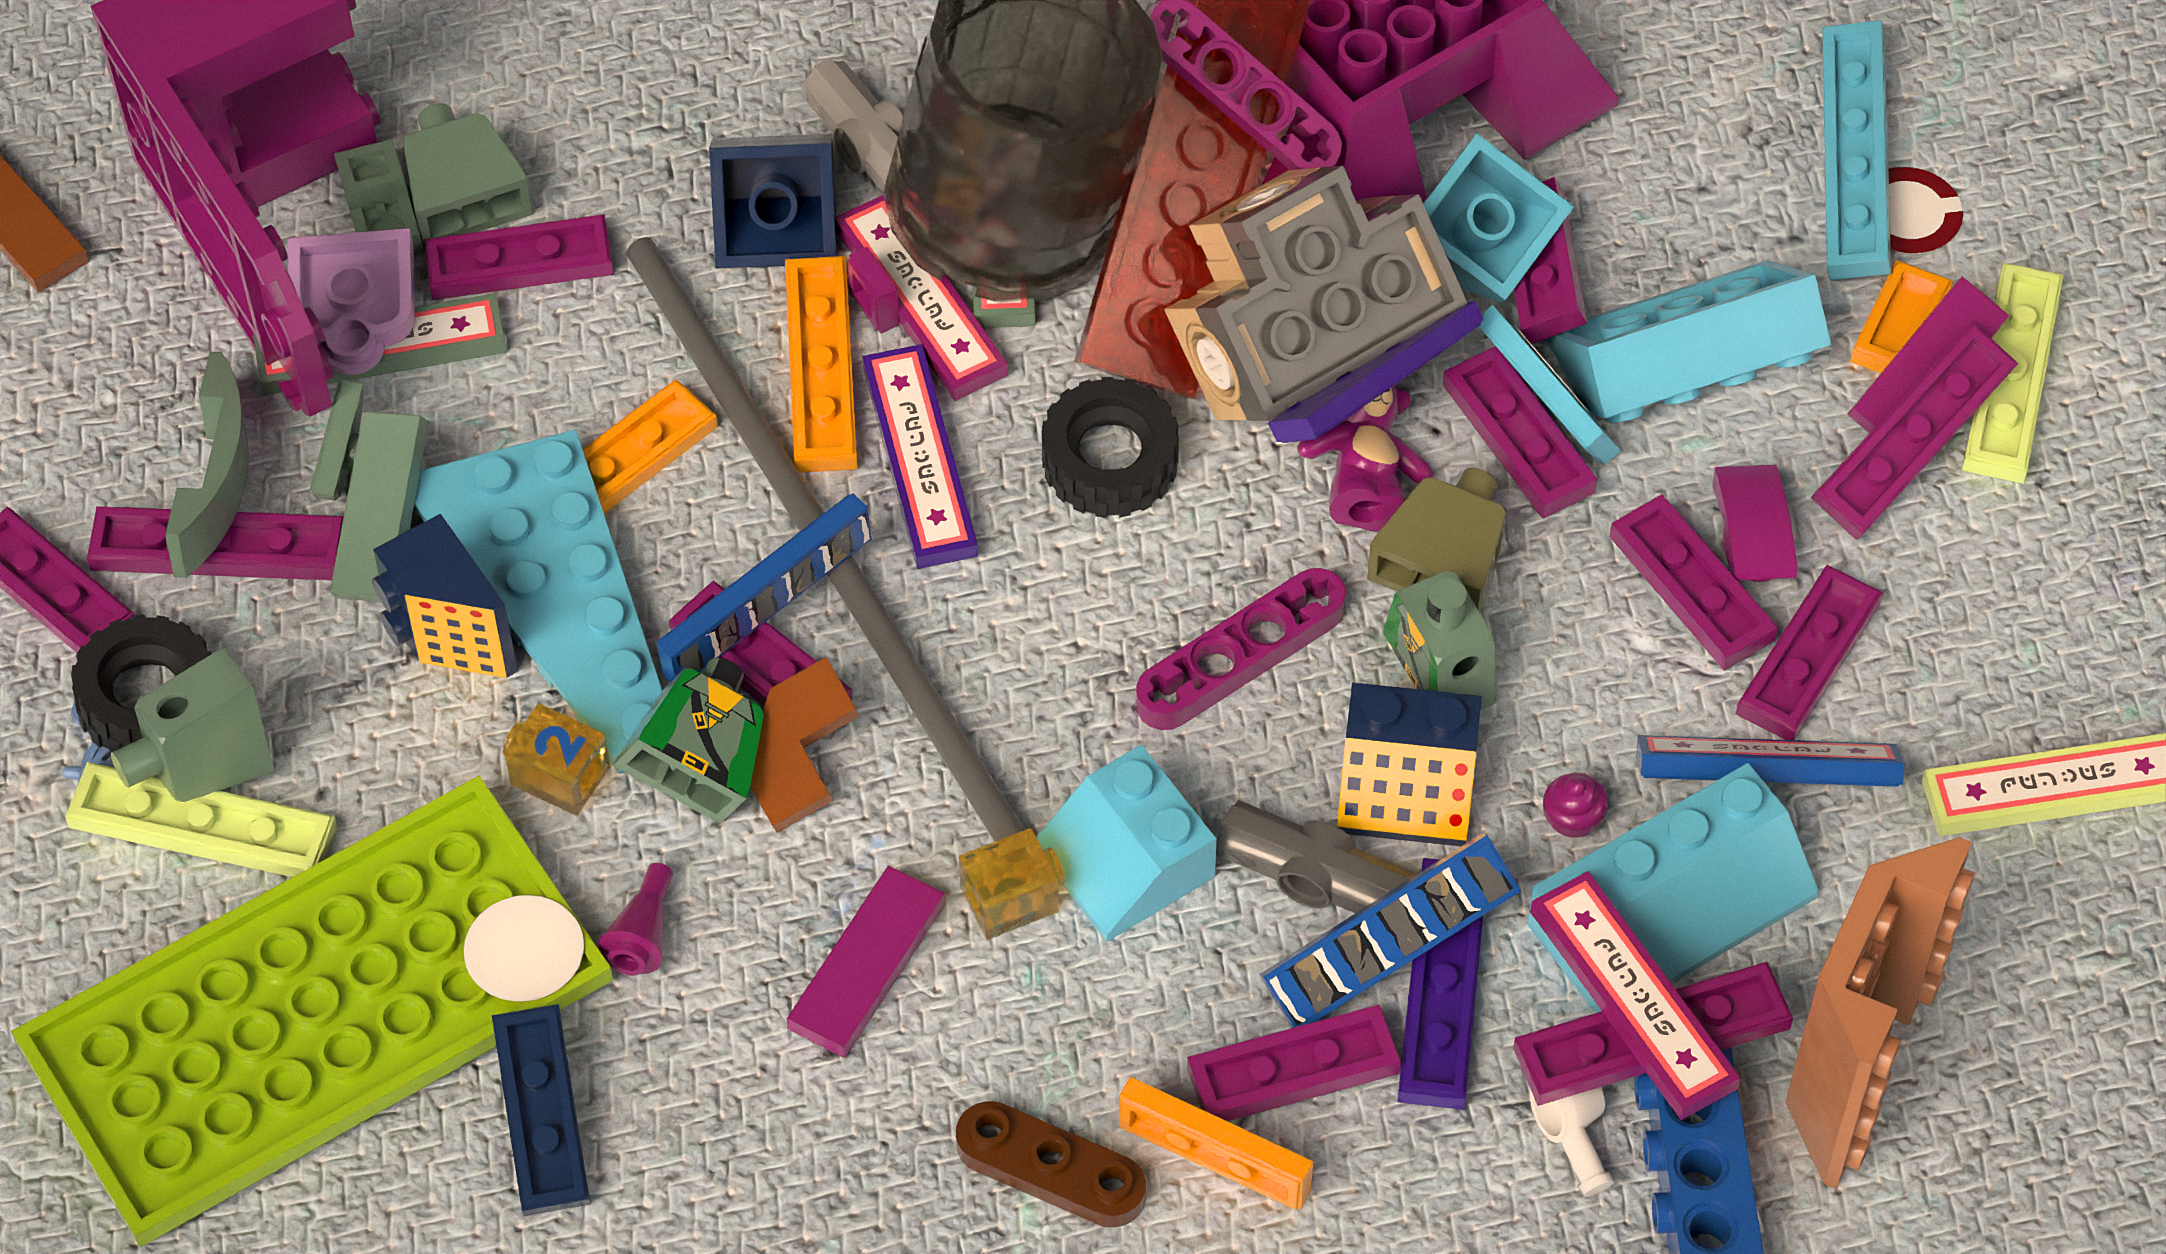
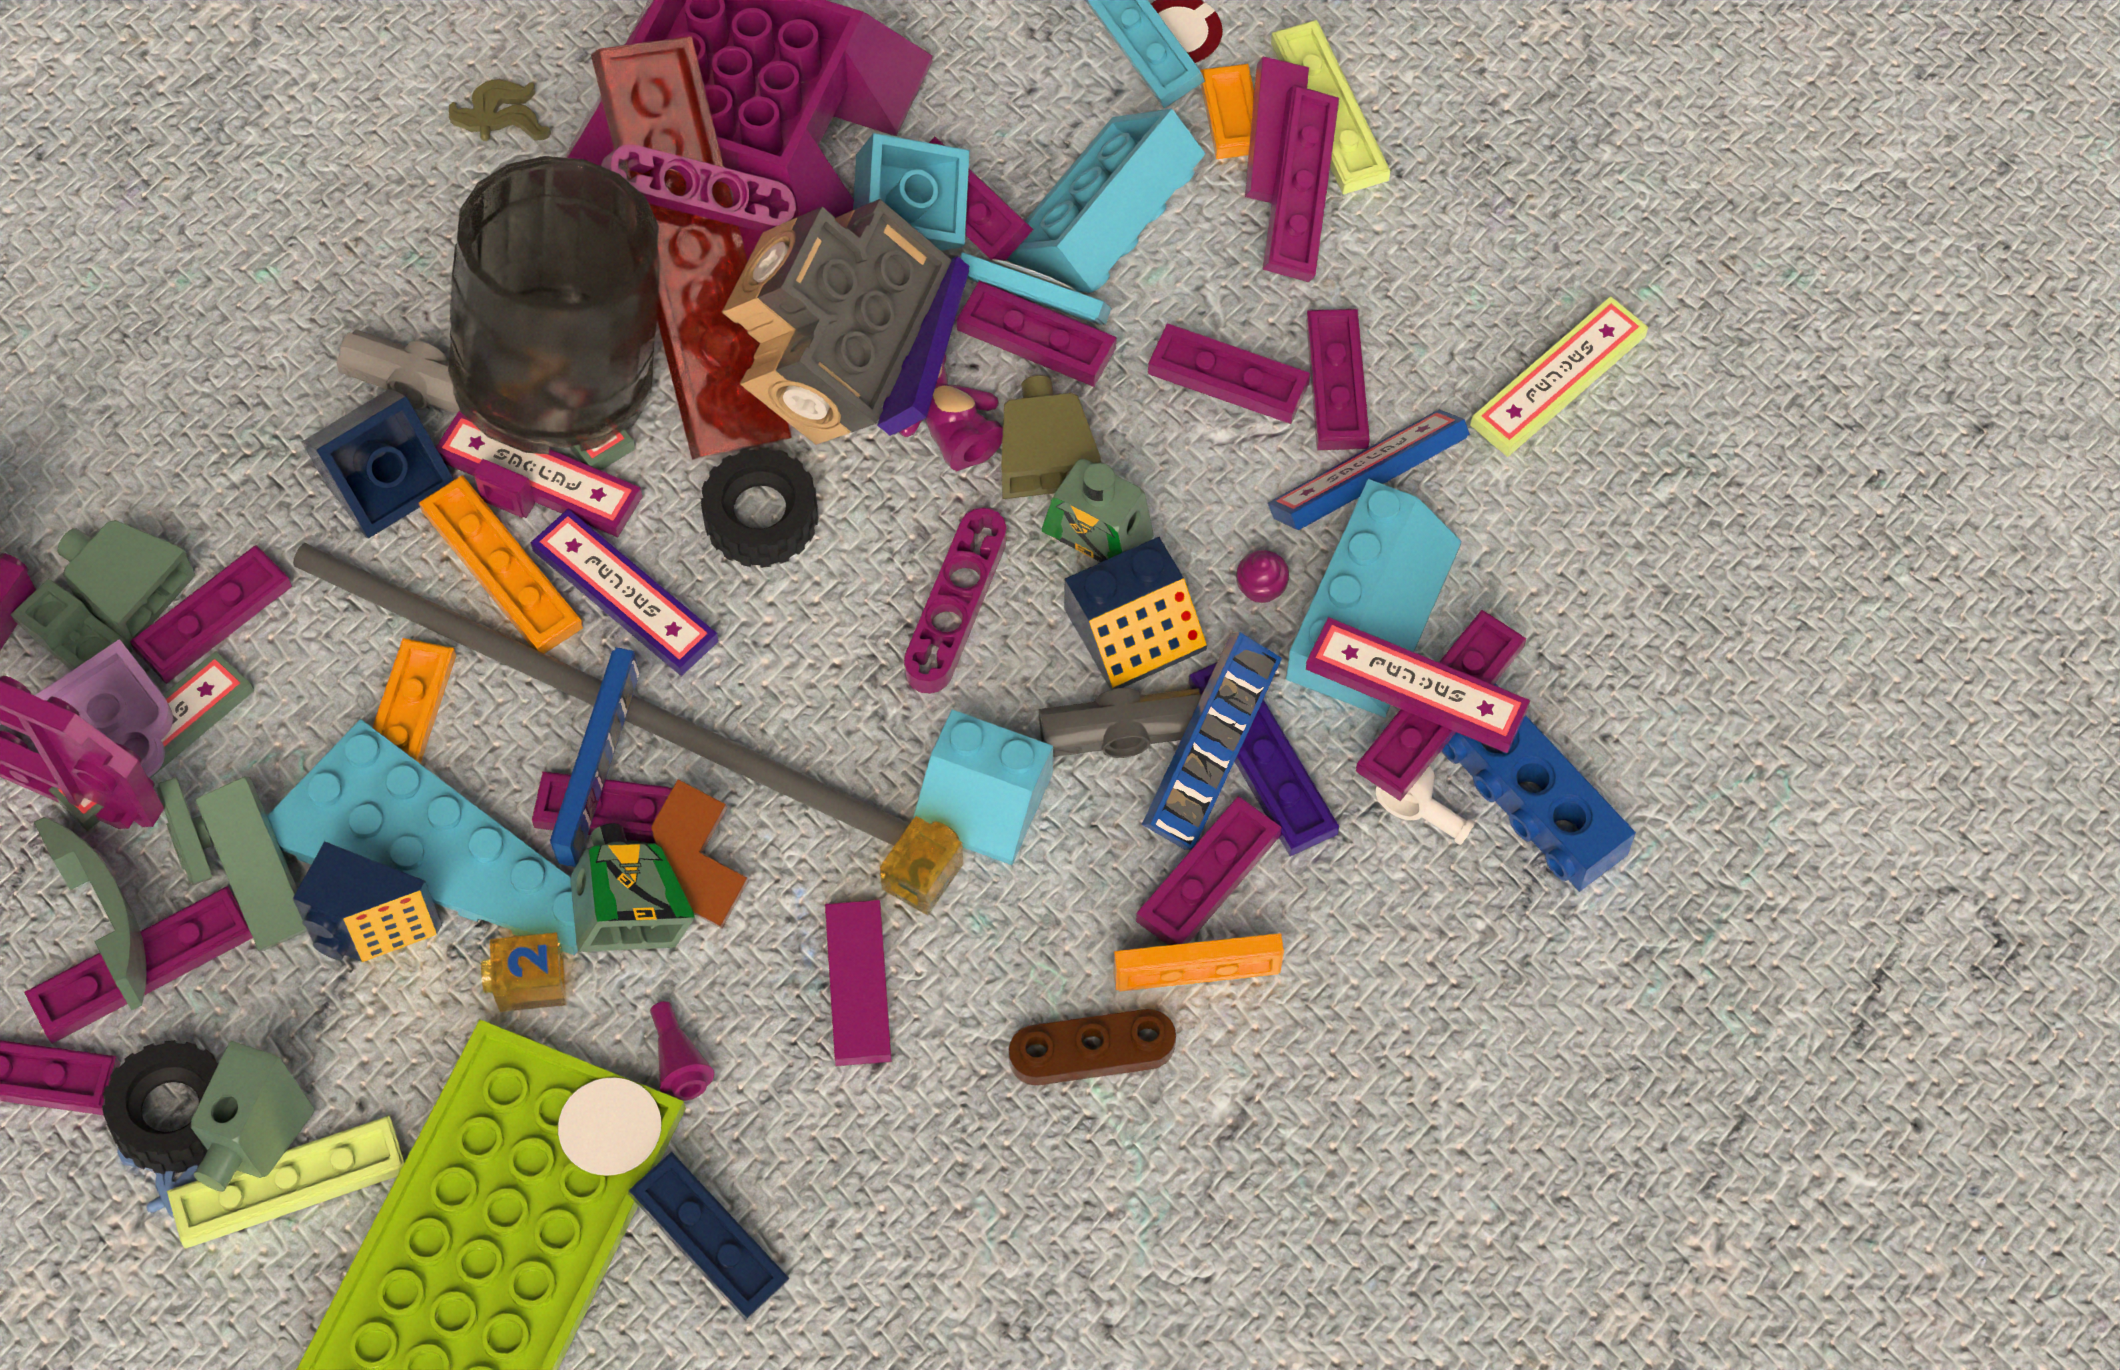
camera: 35 degrees left, 5 degrees up
magenta slope [1712,464,1797,582] -> none
nougat slope [1785,837,1976,1189] -> none

